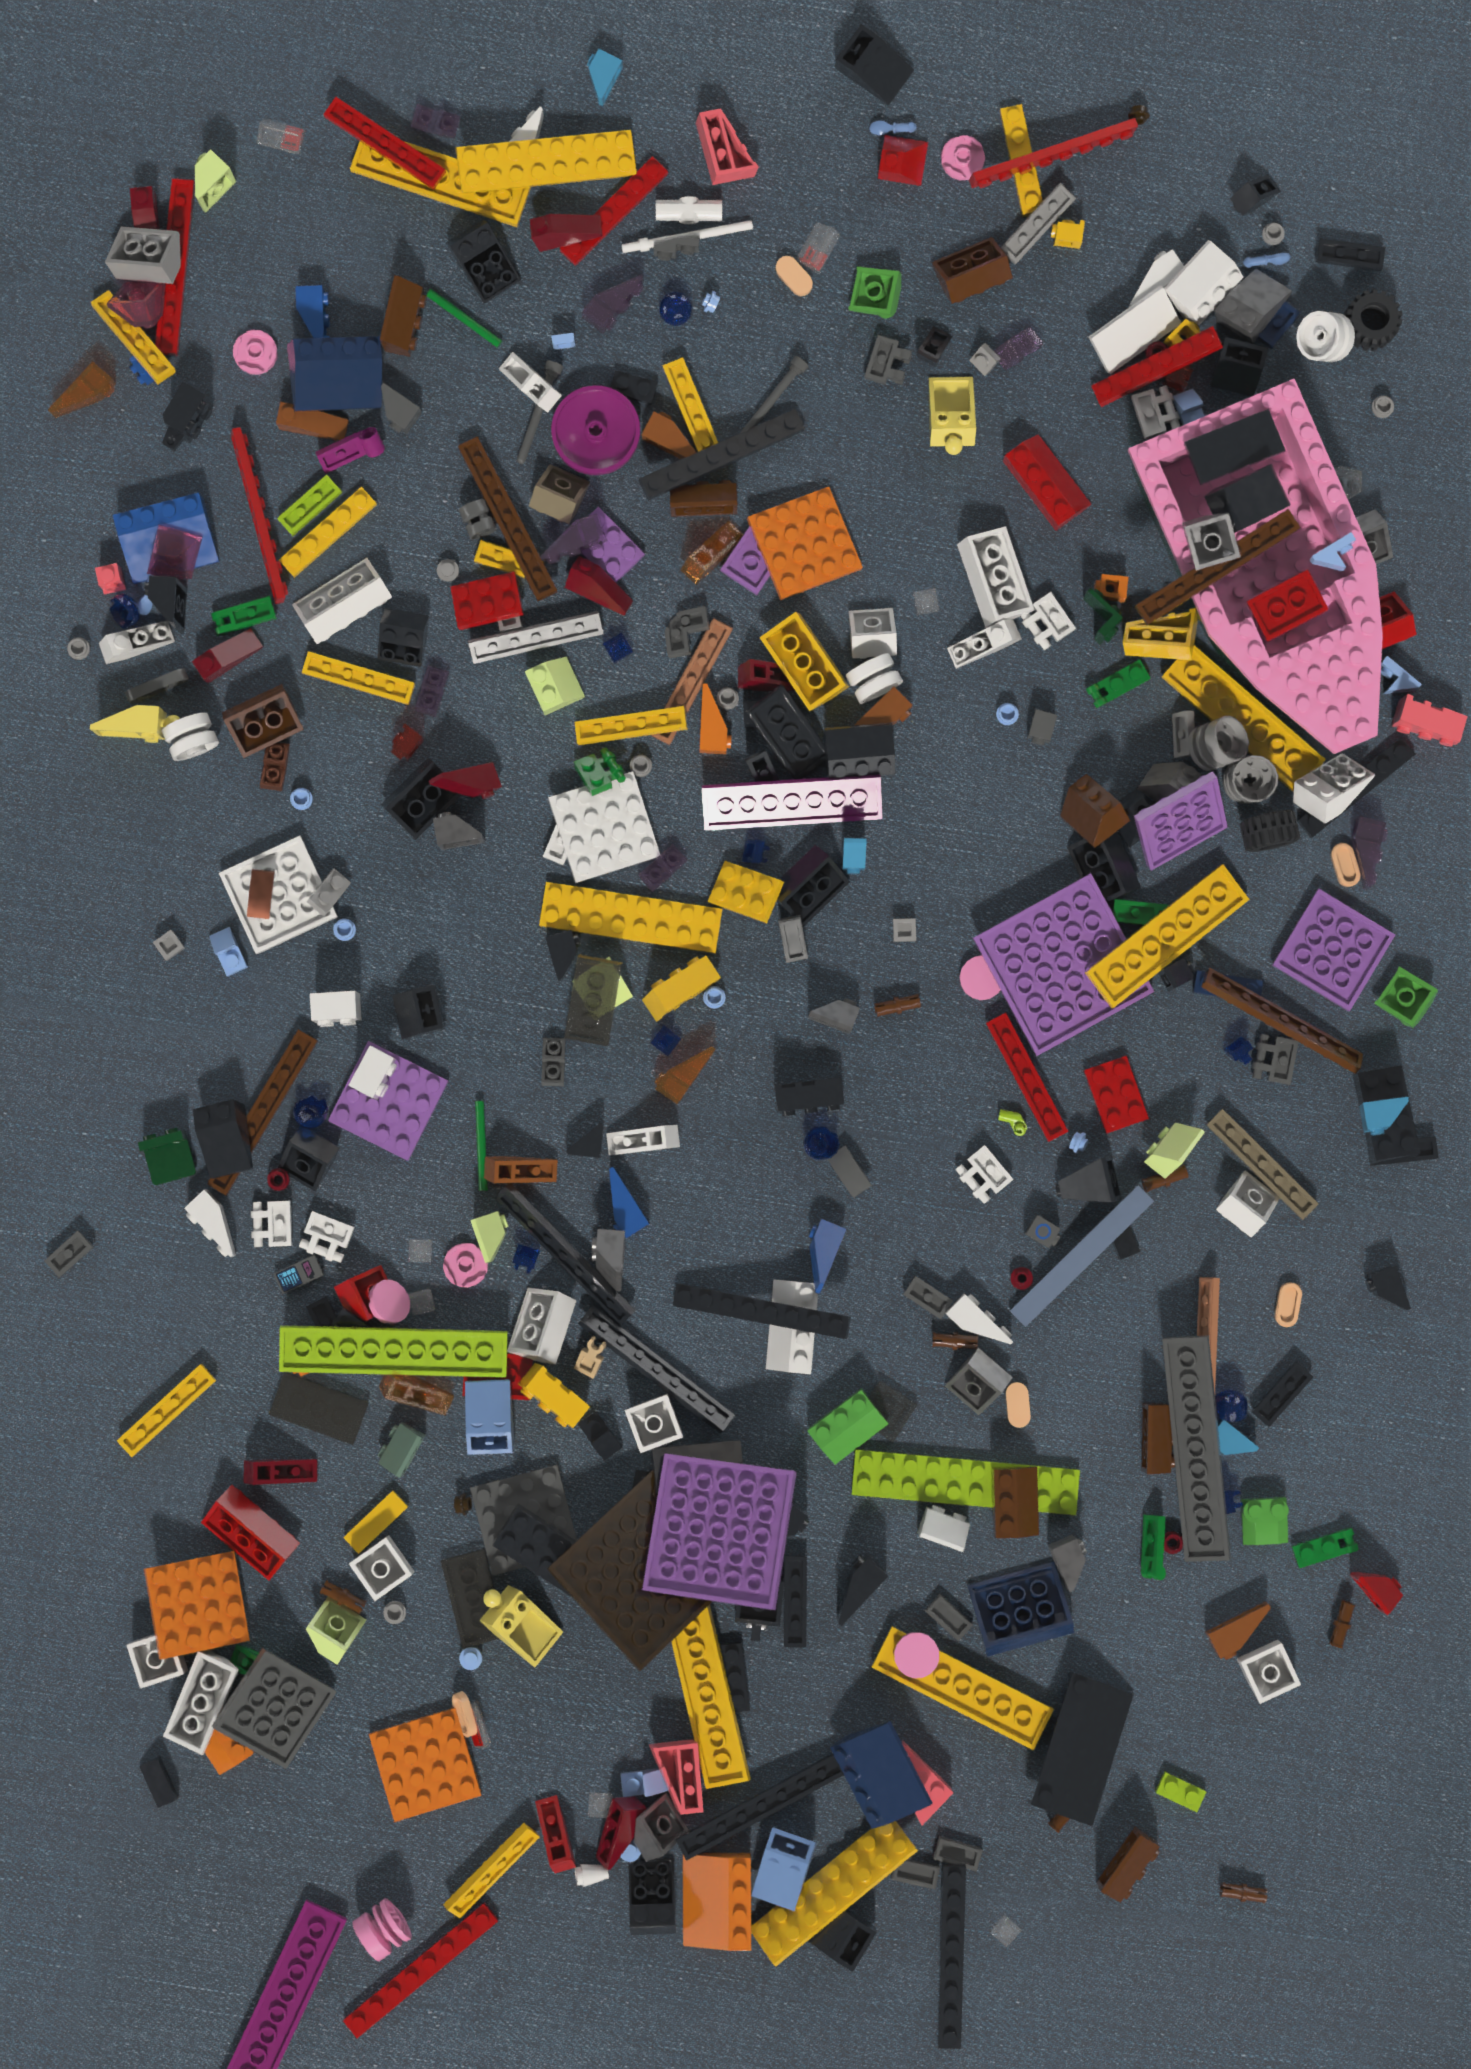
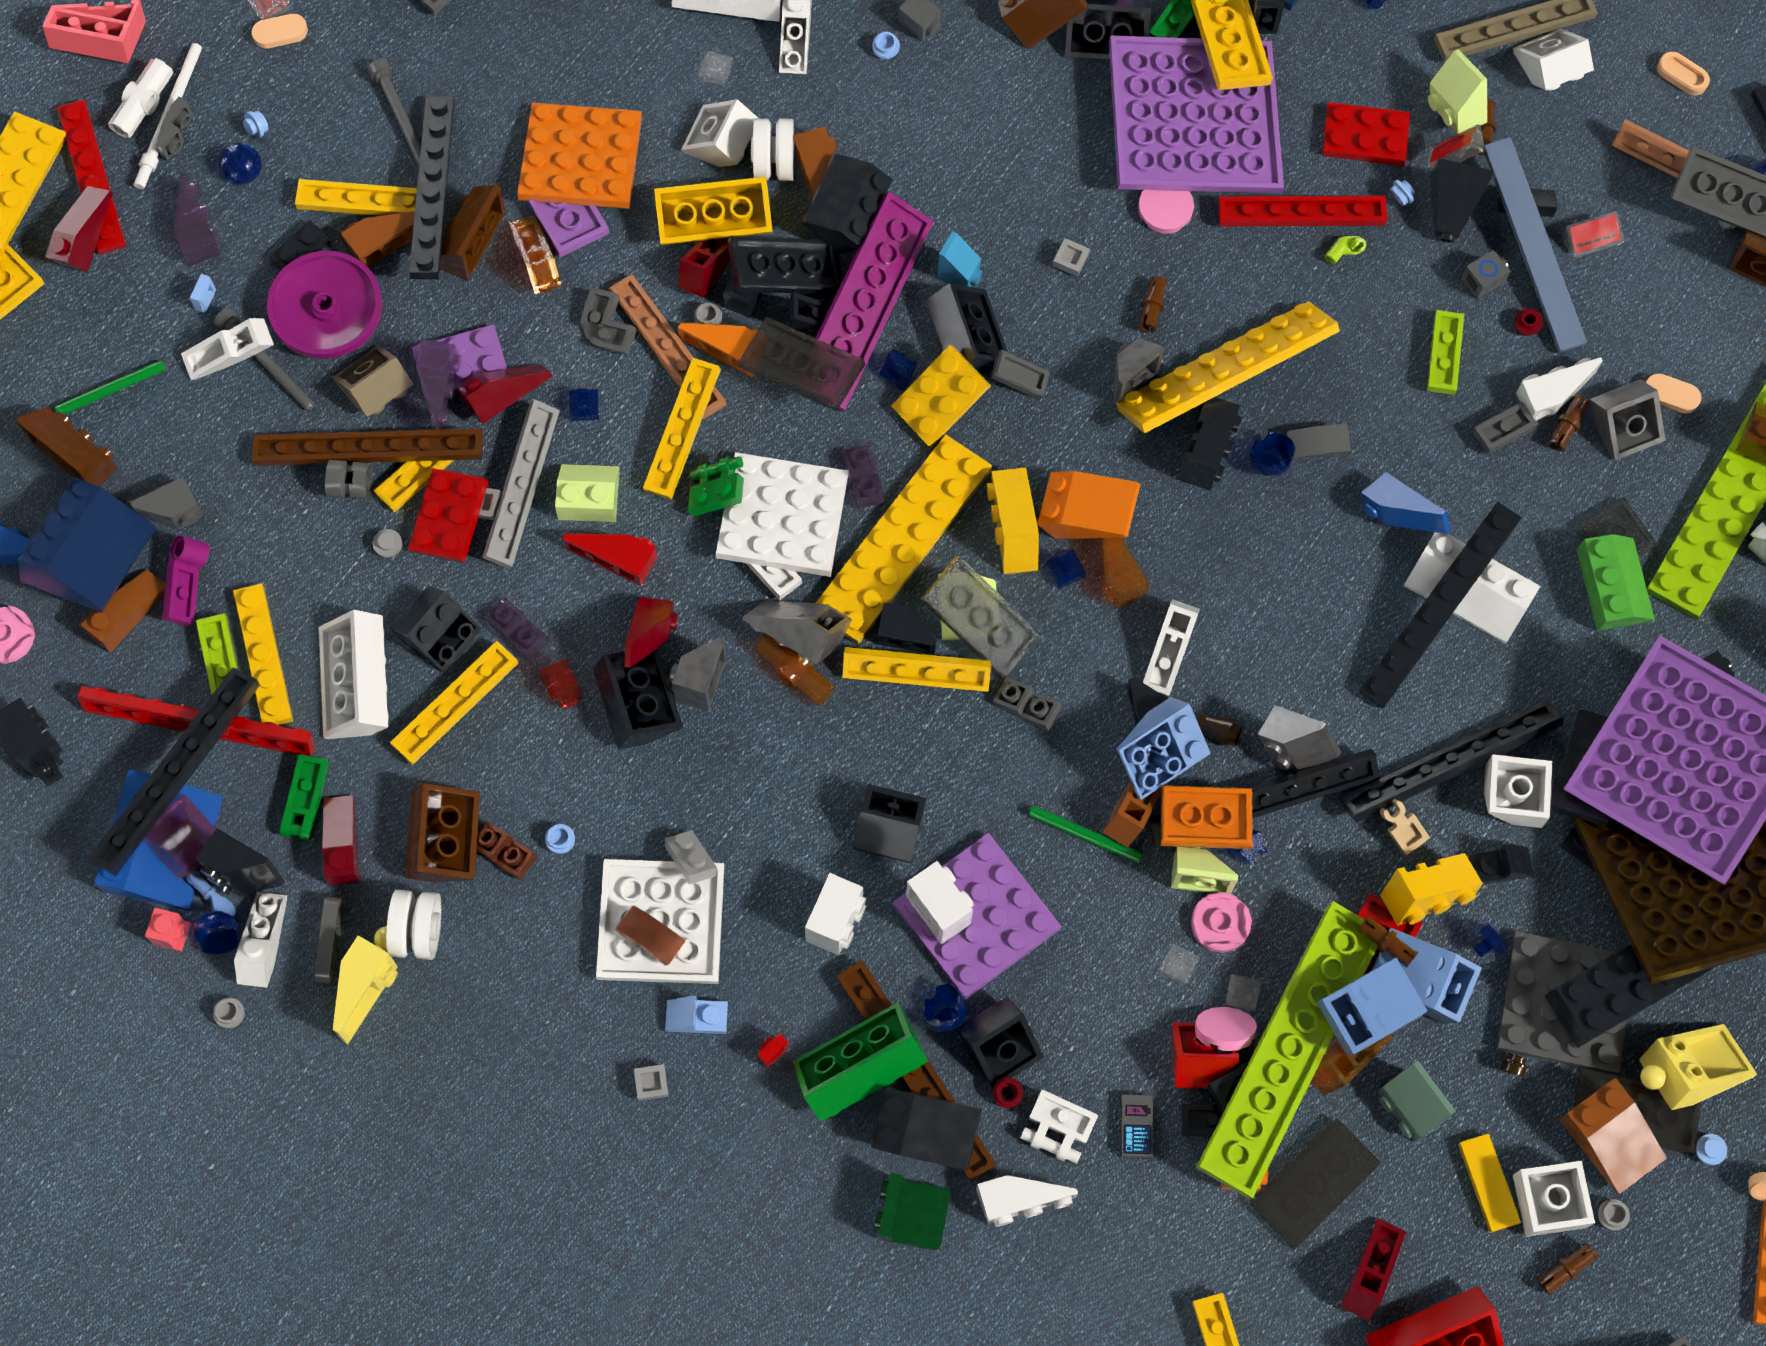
camera: 65 degrees left, 15 degrees down
white plate [299,1211,355,1263] -> none
yellowish green slope [306,1597,366,1665] -> none
light blue plate [333,918,356,941] -> none
black slope [446,219,521,303] -> none
white slope [507,1288,576,1364] -> none
blue slope [609,1167,649,1238] -> none
light grey plate [630,755,652,777] -> none
light blue plate [703,986,726,1009] -> none
white plate [955,1145,1014,1204] -> none
none -> black plate [88,667,260,877]
none -> red slope [562,533,658,586]
none -> clear smoke tile [738,317,865,411]
none -> flat silver slope [743,600,852,664]
none -> clear orange piece [754,633,835,707]
none -> red plate [758,1033,789,1068]
none -> green slope [792,1002,929,1122]
none -> yellow plate [842,647,991,692]
none -> orange slope [1037,471,1141,539]
none -> yellow plate [1115,301,1340,433]
none -> medium blue slope [1117,697,1211,800]
none -> orange tile [1161,786,1253,849]
none -> dark brown cone [1198,713,1243,747]
none -> medium blue slope [1316,958,1428,1057]
none -> reddish brown pin [1357,915,1419,968]
none -> lime plate [1427,310,1465,395]
none -> slope [1428,124,1485,169]
none -> clear blue tile [1473,924,1510,957]
none -> slope [1559,1078,1667,1195]
none -> slope [1561,211,1624,259]

